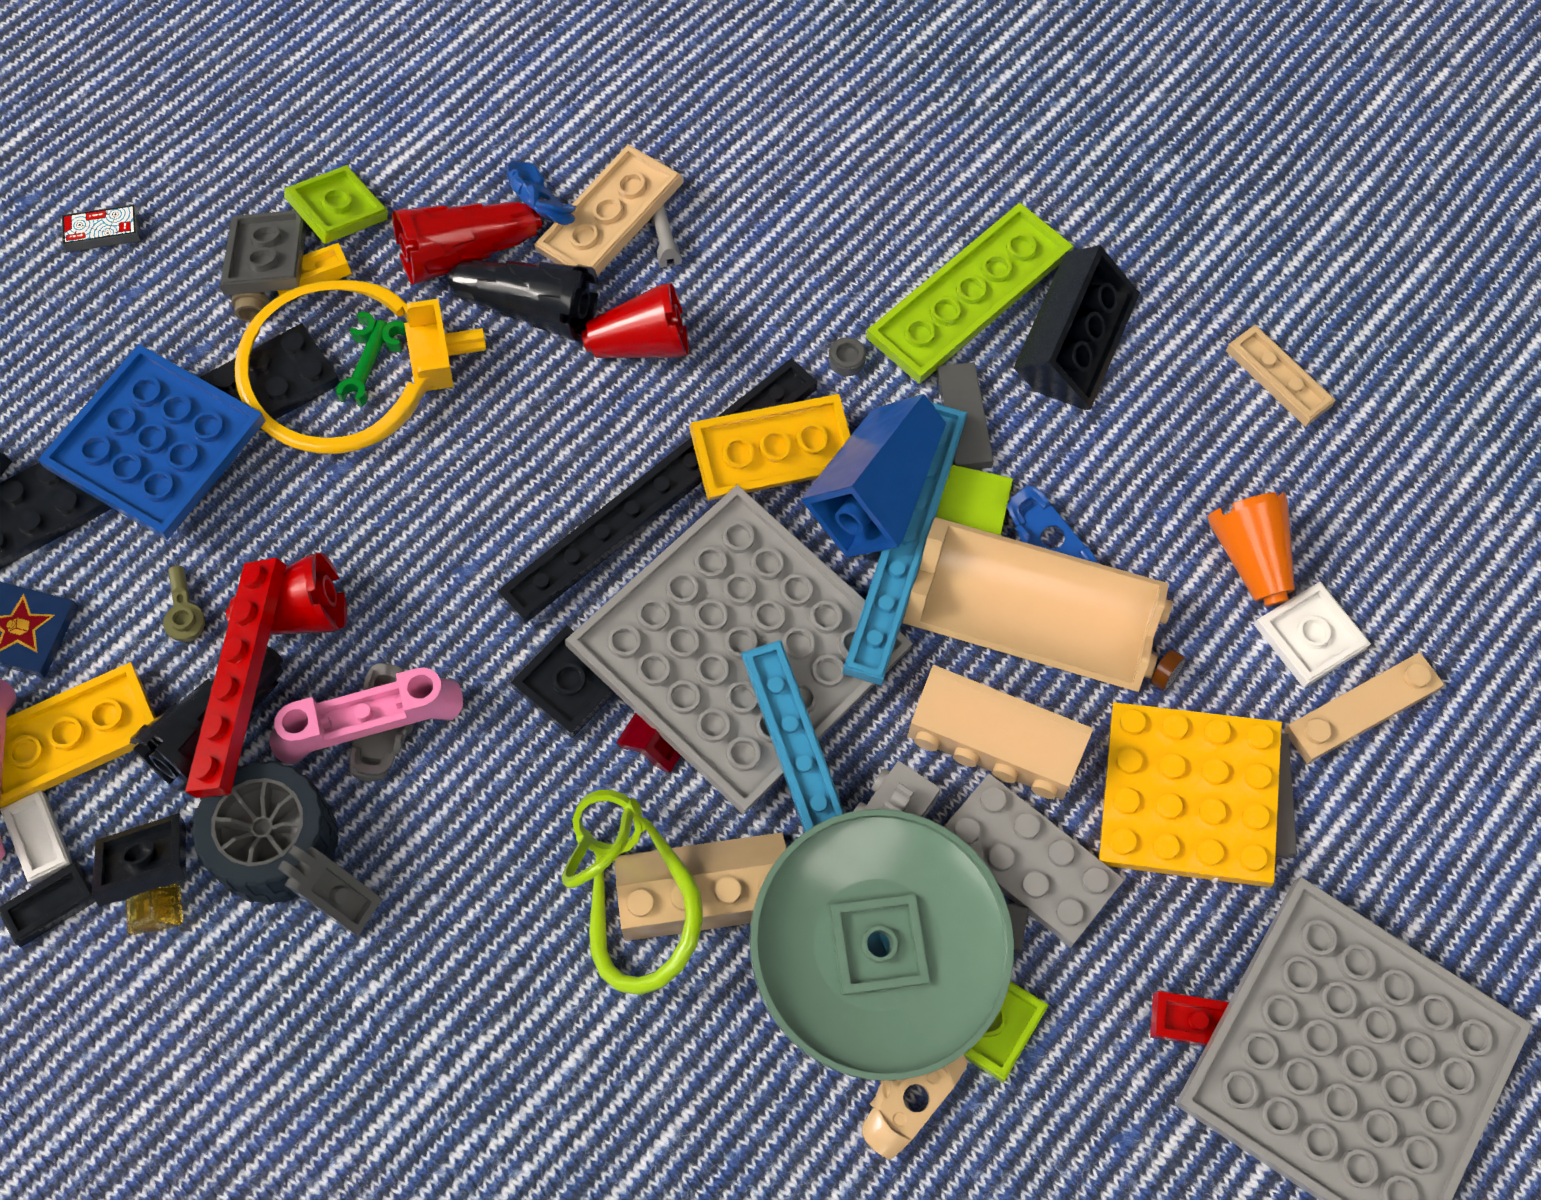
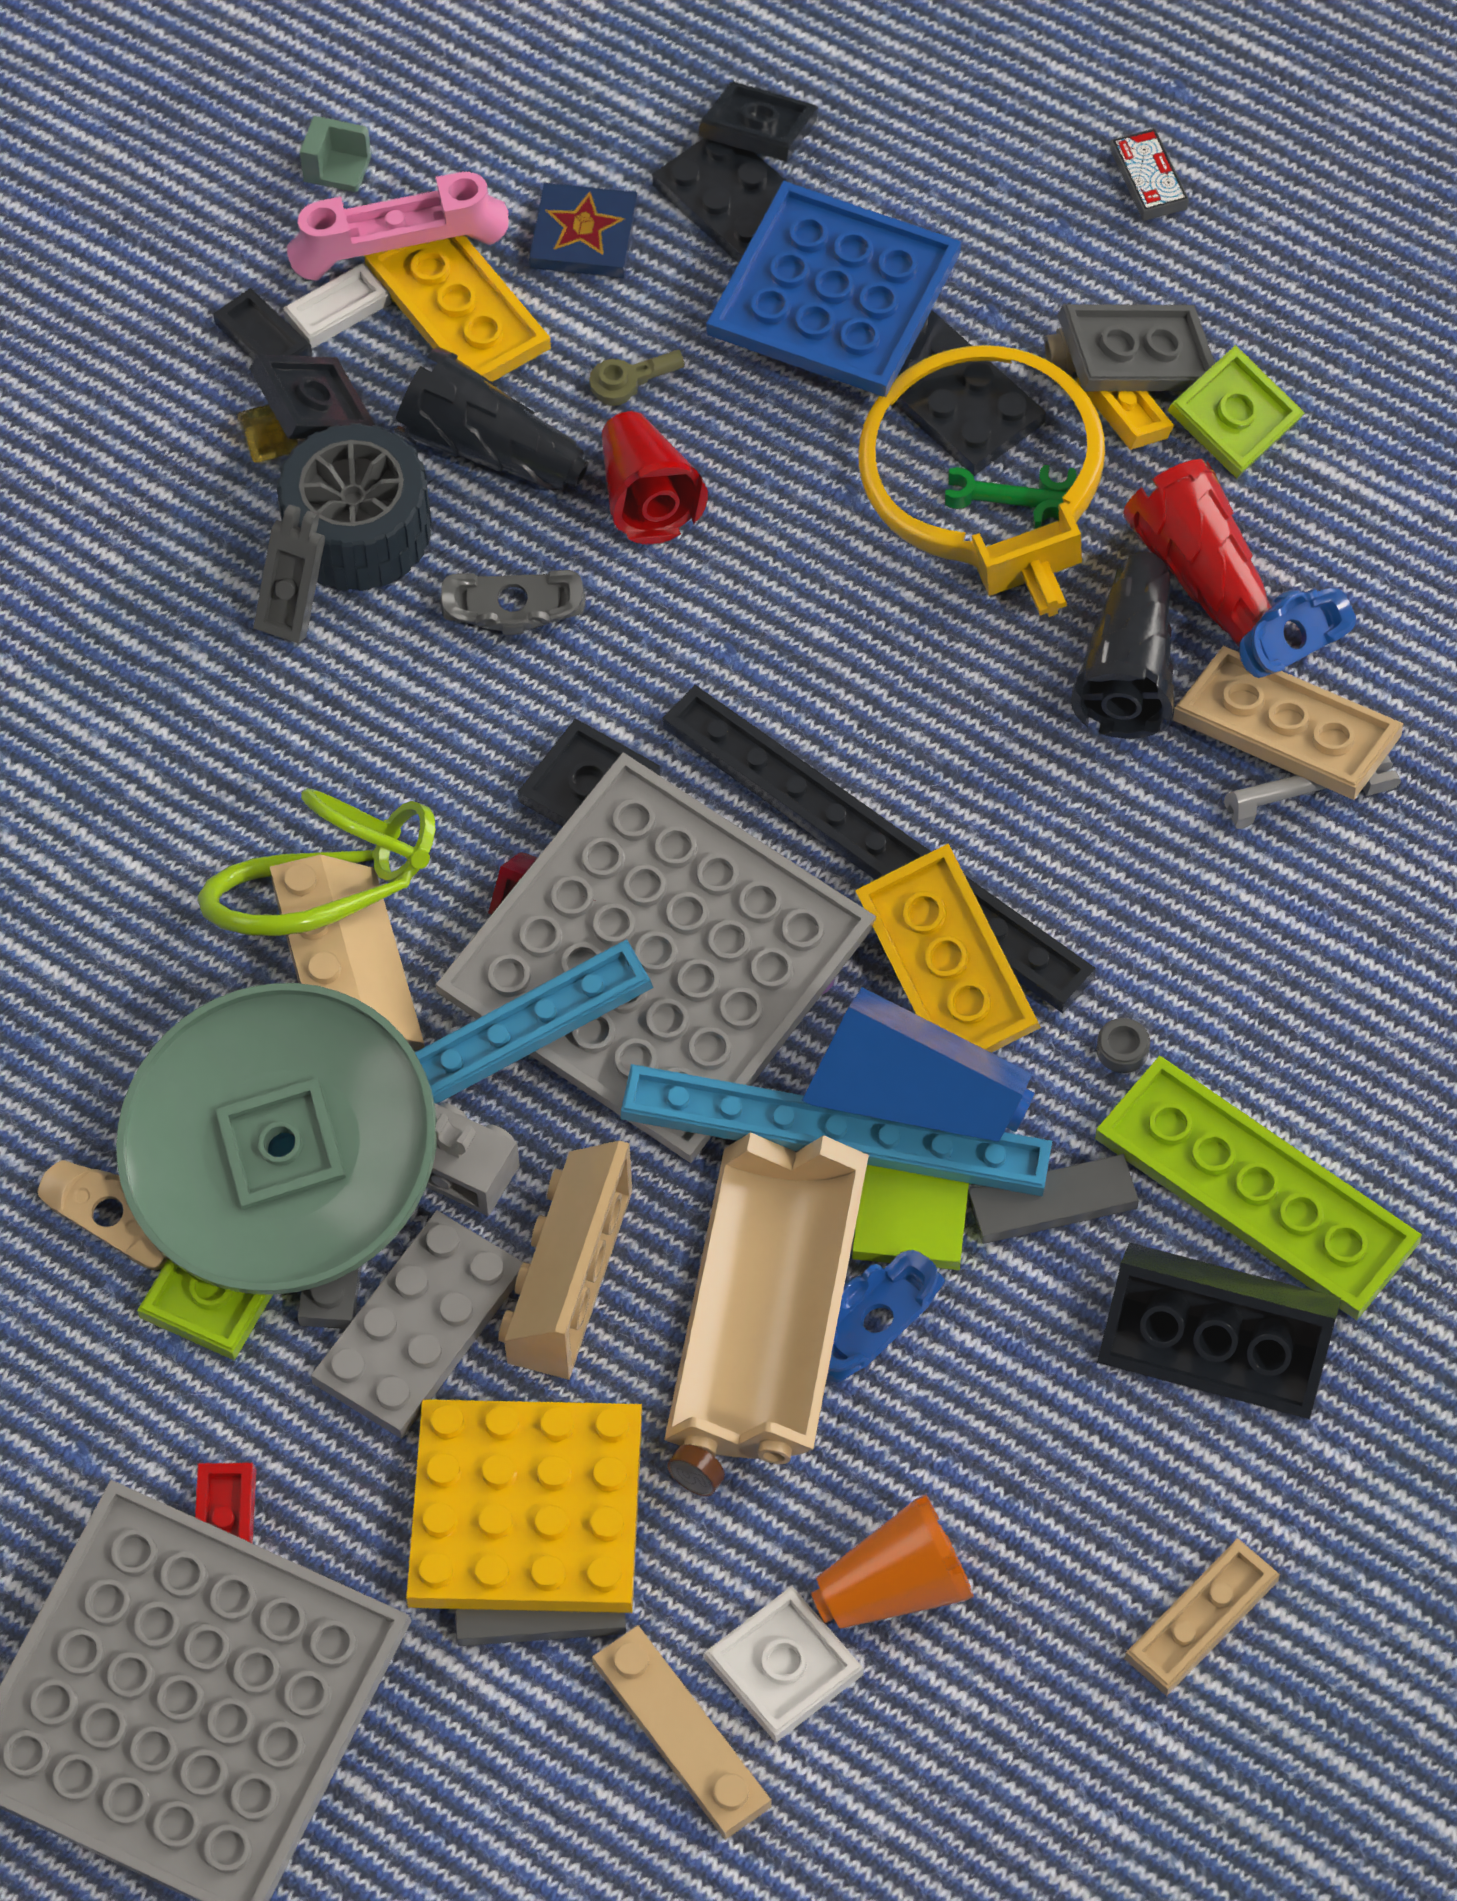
camera: 85 degrees right, 5 degrees down
red plate [185,557,287,798] -> none
bright pink plate [269,667,463,764] -> none
red cone [582,283,689,358] -> none

